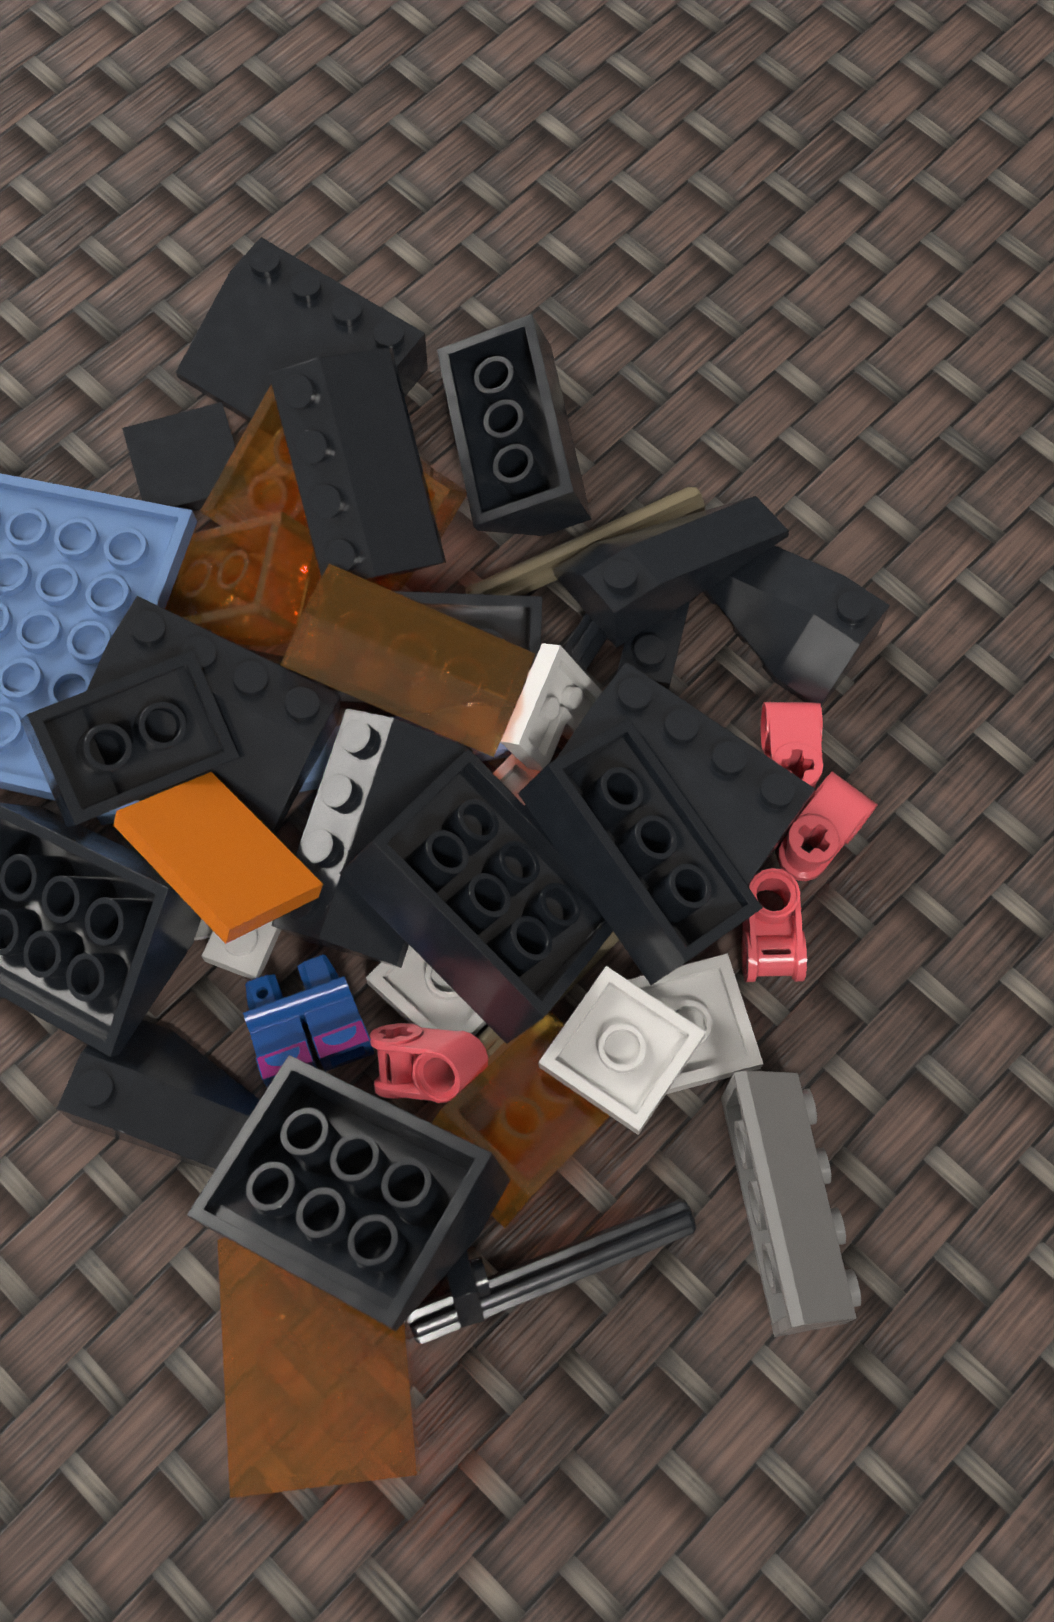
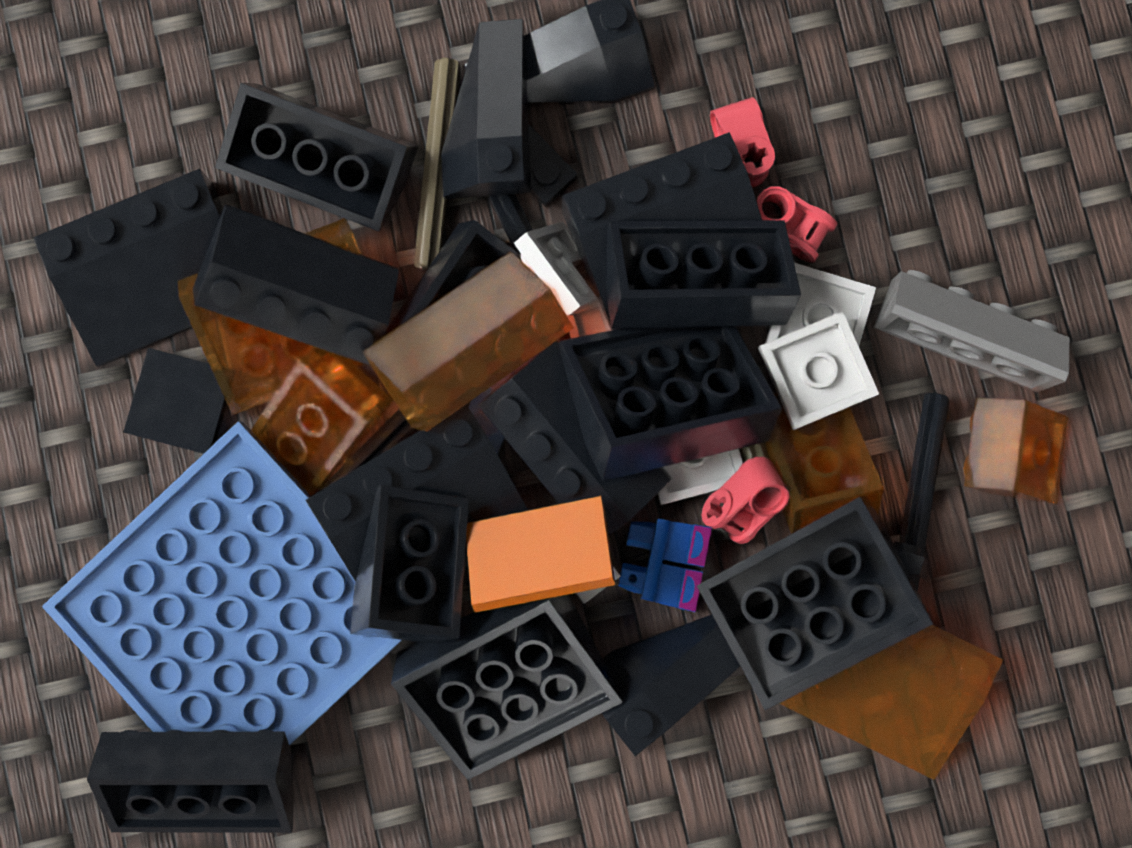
camera: 55 degrees left, 15 degrees up
coral piece [760,702,823,798] -> none
none -> clear orange slope [964,398,1068,504]

